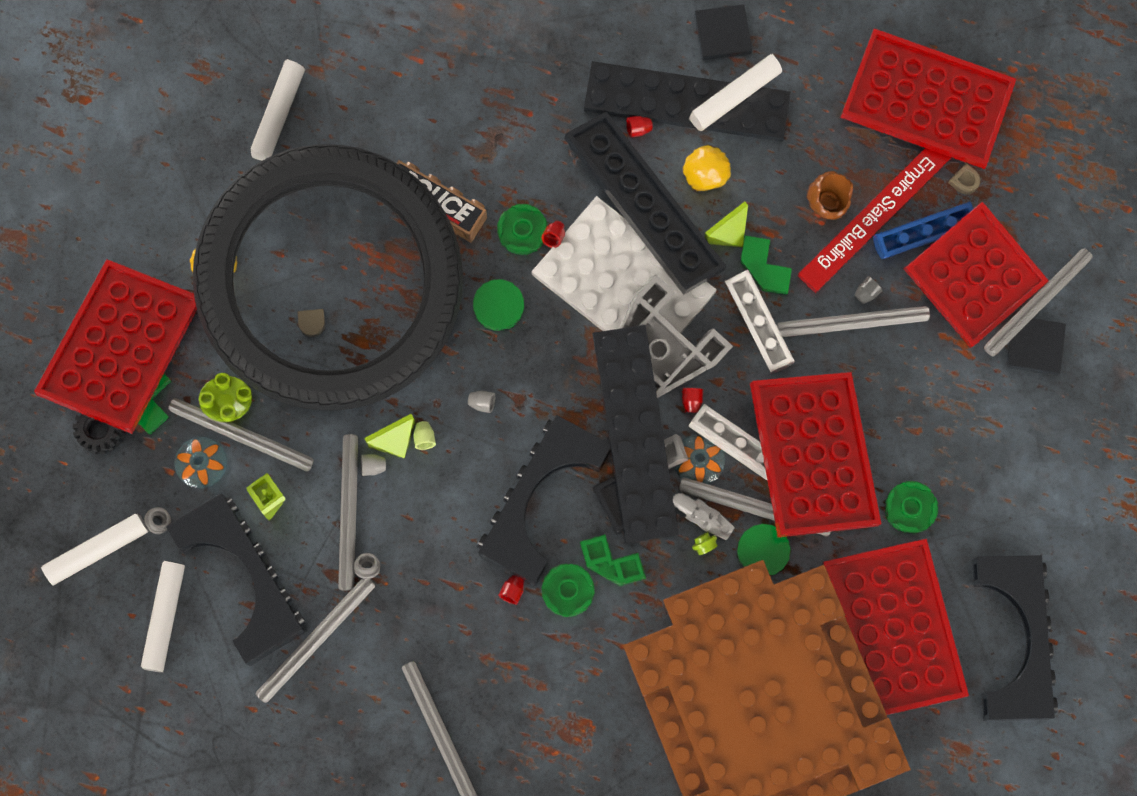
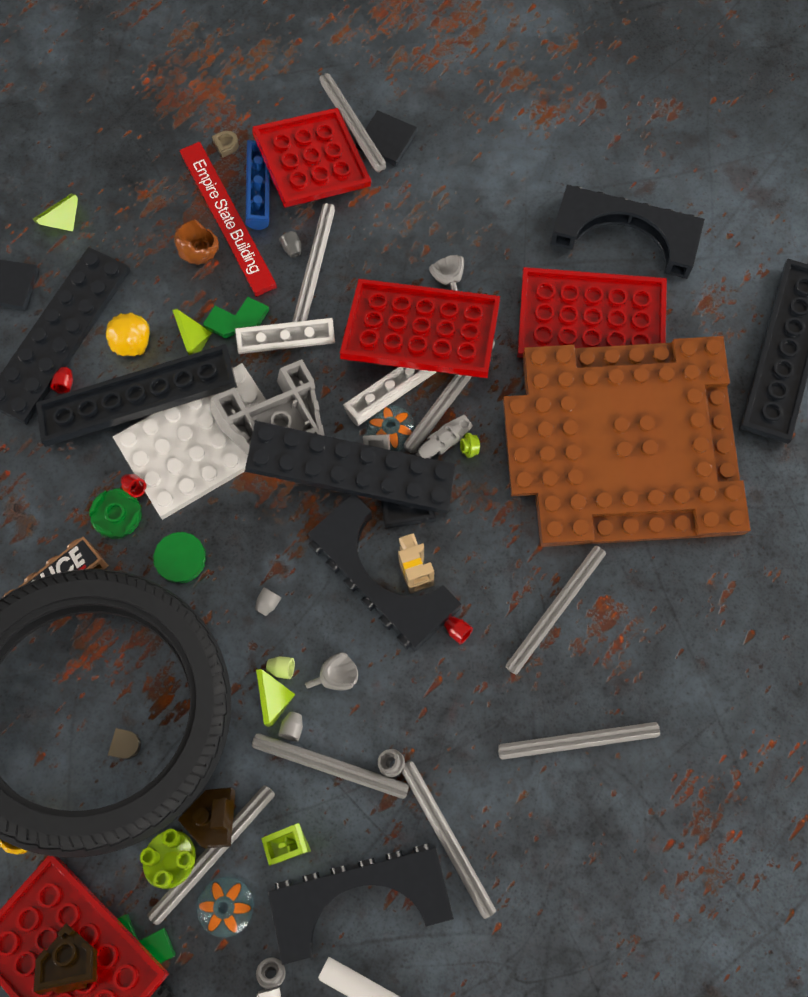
camera: 70 degrees left, 5 degrees down
green tile [542,564,595,617] -> none
green tile [580,535,646,586] -> none
red hose [682,388,703,413] -> none
white brick [689,54,782,131] -> none
green tile [737,524,791,577] -> none
red plate [840,28,1017,169] -> none
green tile [885,481,938,534] -> none
none -> lime slope [33,193,78,231]
none -> dark brown plate [33,924,97,994]
none -> dark brown plate [178,787,235,849]
none -> light grey piece [305,652,358,690]
none -> tan hips [398,533,434,594]
none -> light grey piece [429,255,464,291]
none -> light grey axle [506,546,606,675]

